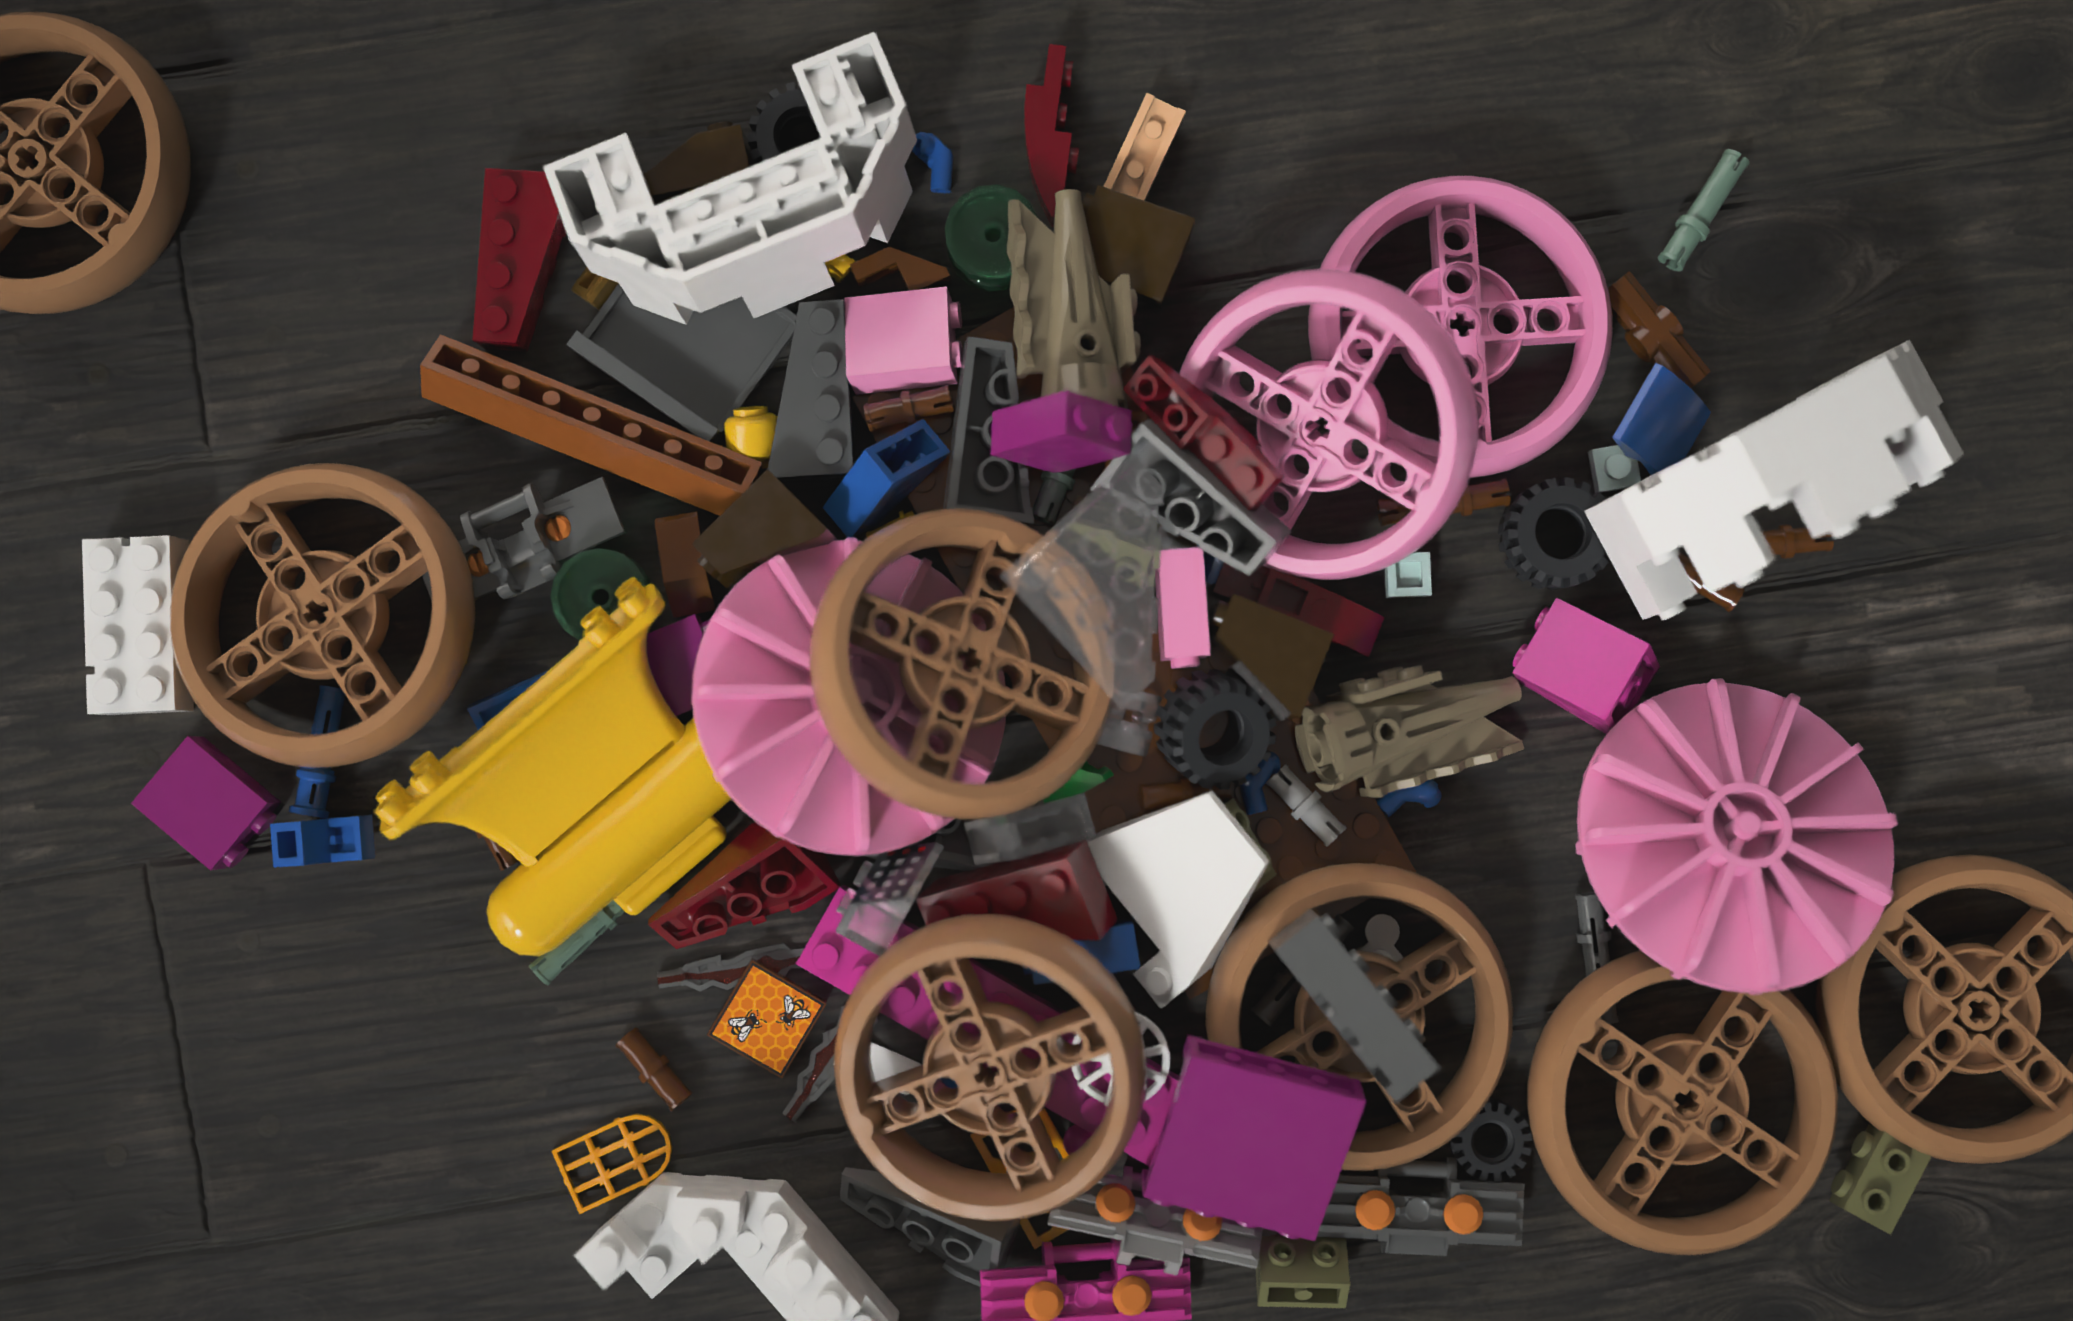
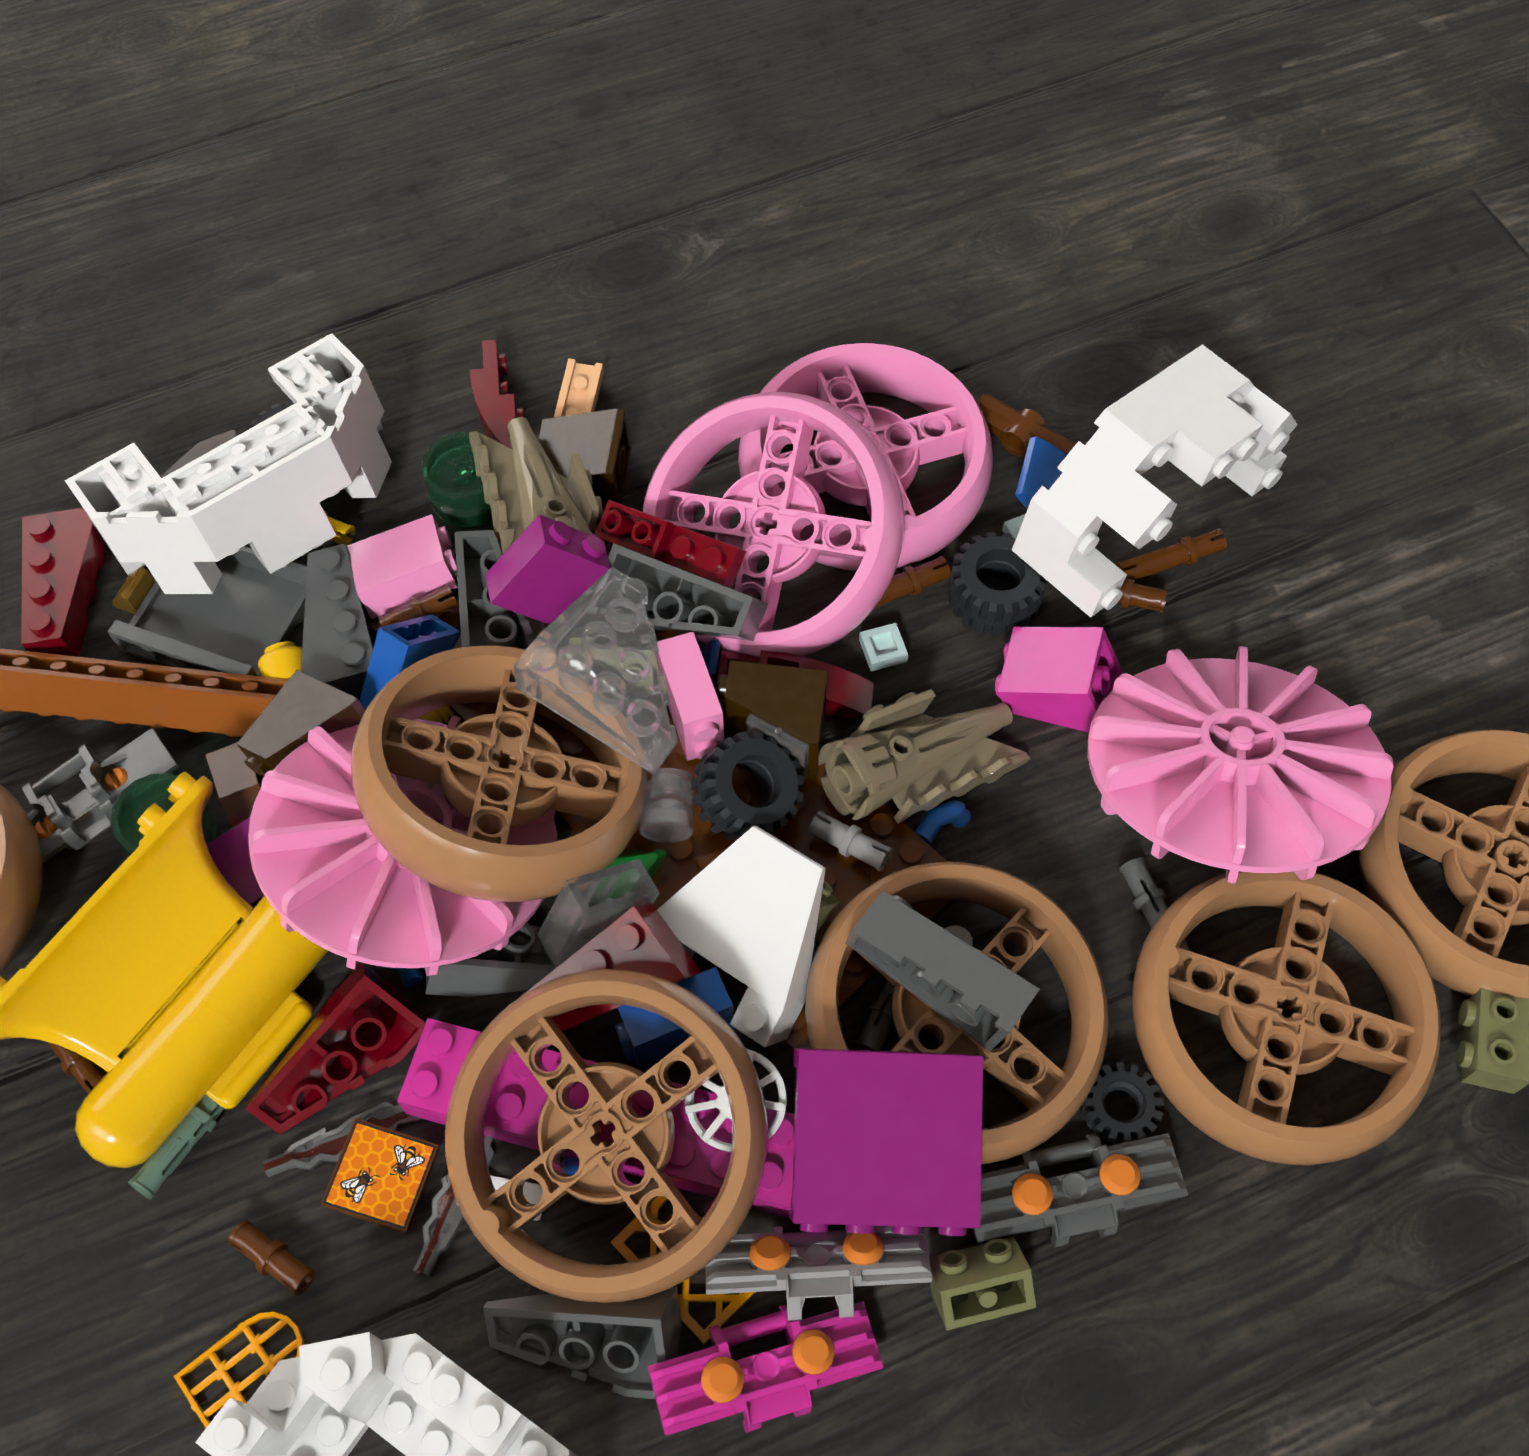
camera: 15 degrees left, 25 degrees down
clear slope [835,842,944,956] -> none
reddish brown slope [850,247,952,291] -> none
blue arm [912,132,953,194] -> none
blue arm [1240,751,1281,815] -> none
sand green pin [1658,149,1749,271] -> none

